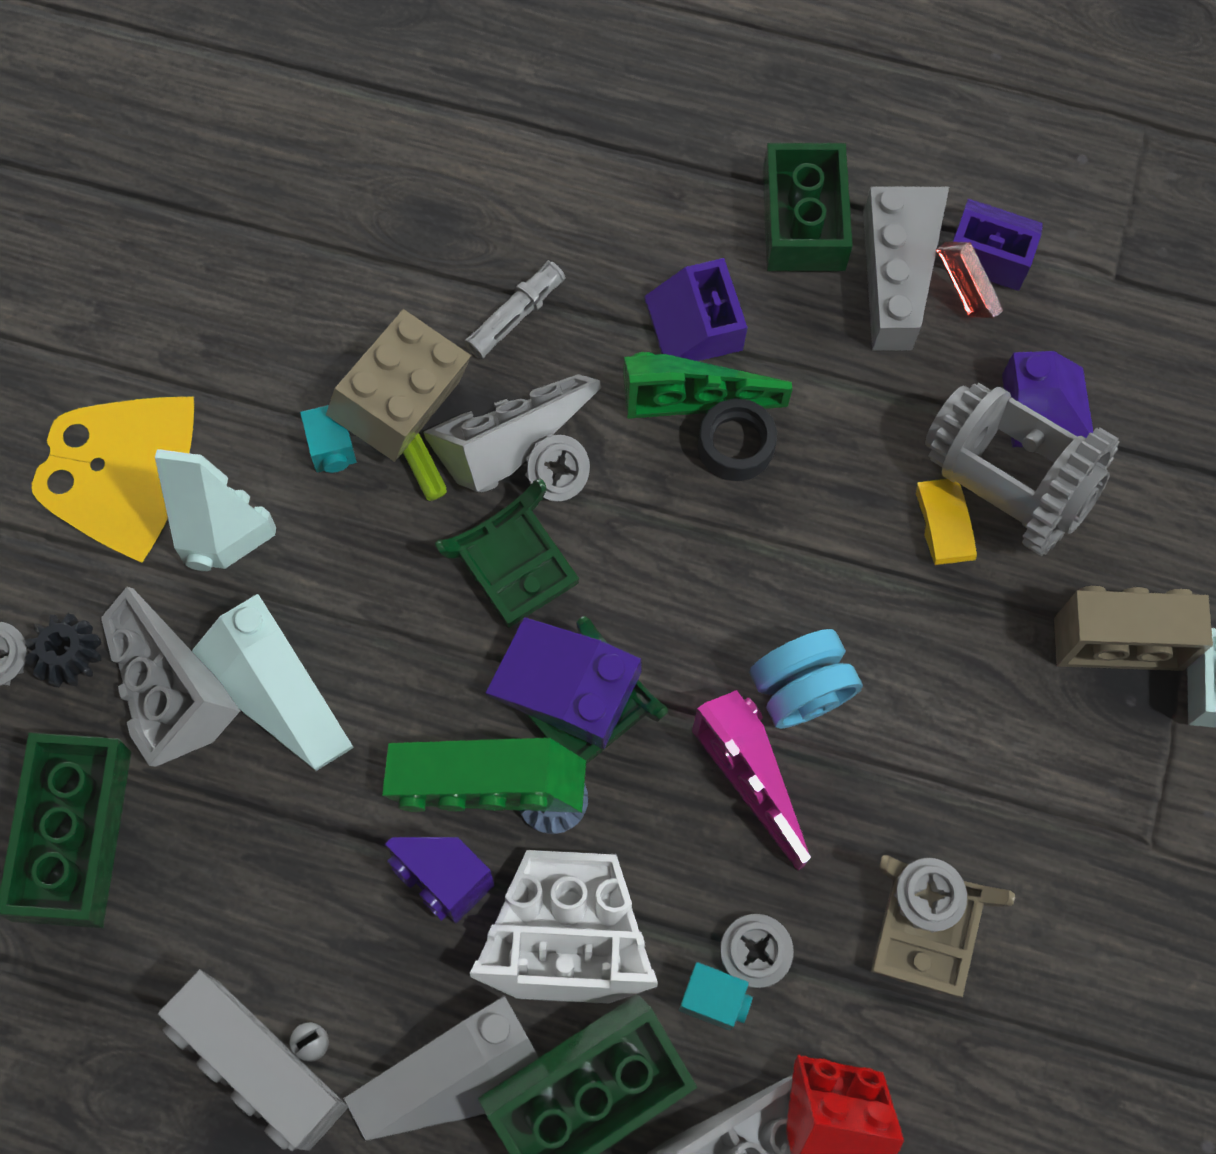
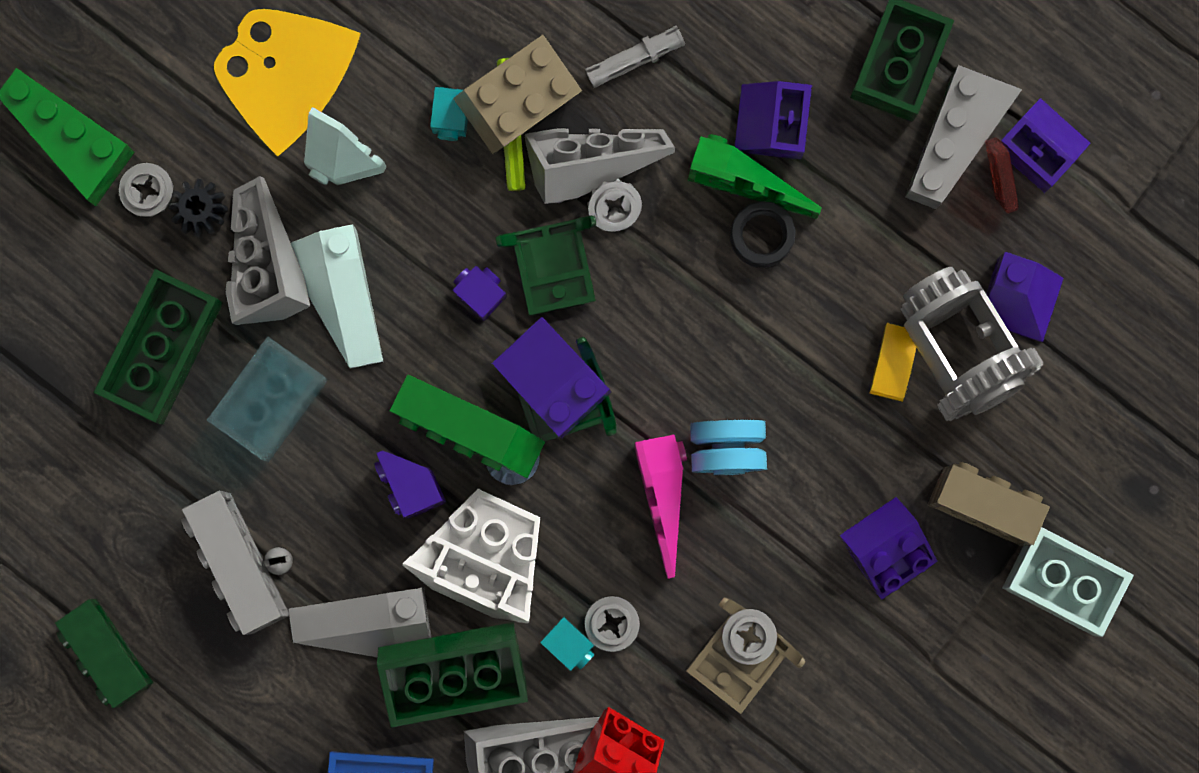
camera: 25 degrees right, 15 degrees up
none -> clear light blue brick [207,337,328,463]
none -> dark purple brick [453,266,507,321]
none -> dark purple slope [840,497,938,600]

